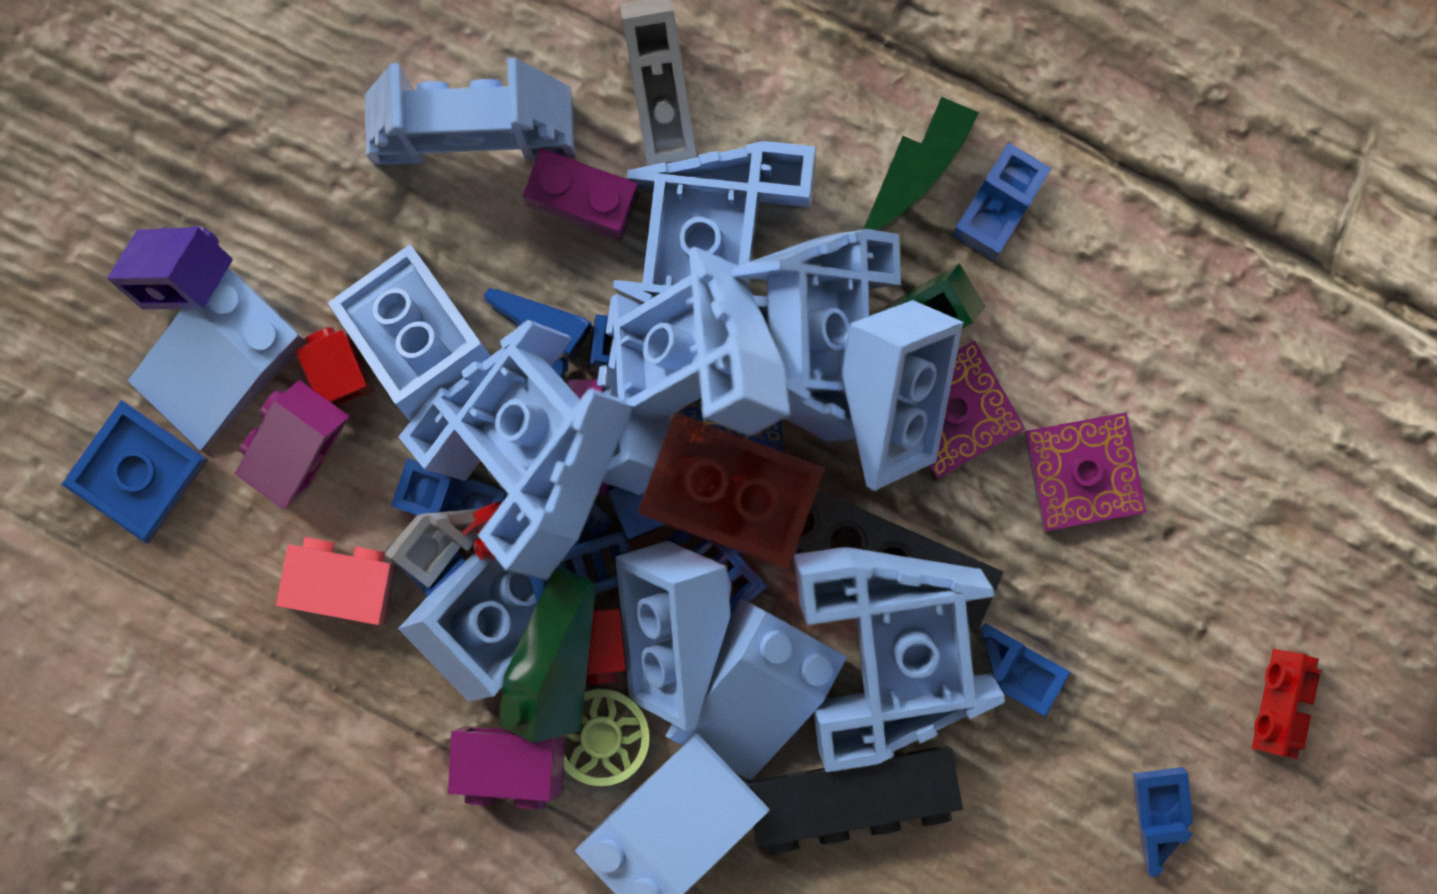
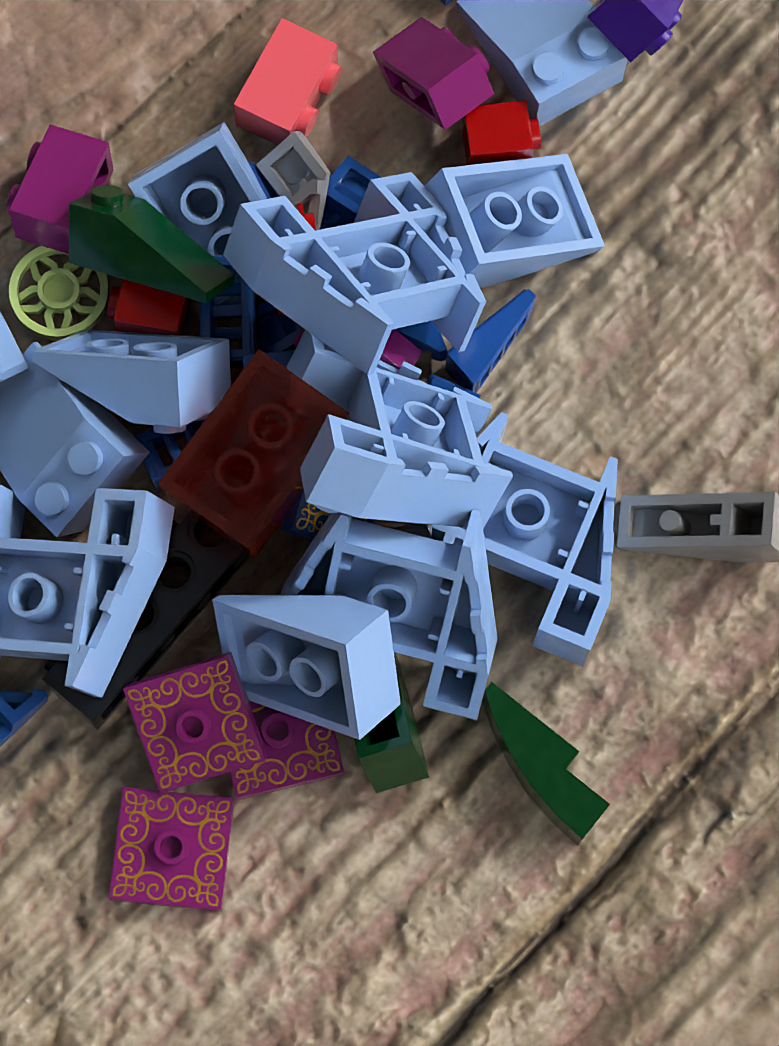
camera: 105 degrees right, 10 degrees down
light blue wedge [365,58,575,165] -> none
magenta brick [522,148,639,241] -> none
blue slope [951,142,1052,261] -> none
none -> magenta plate [123,652,267,793]

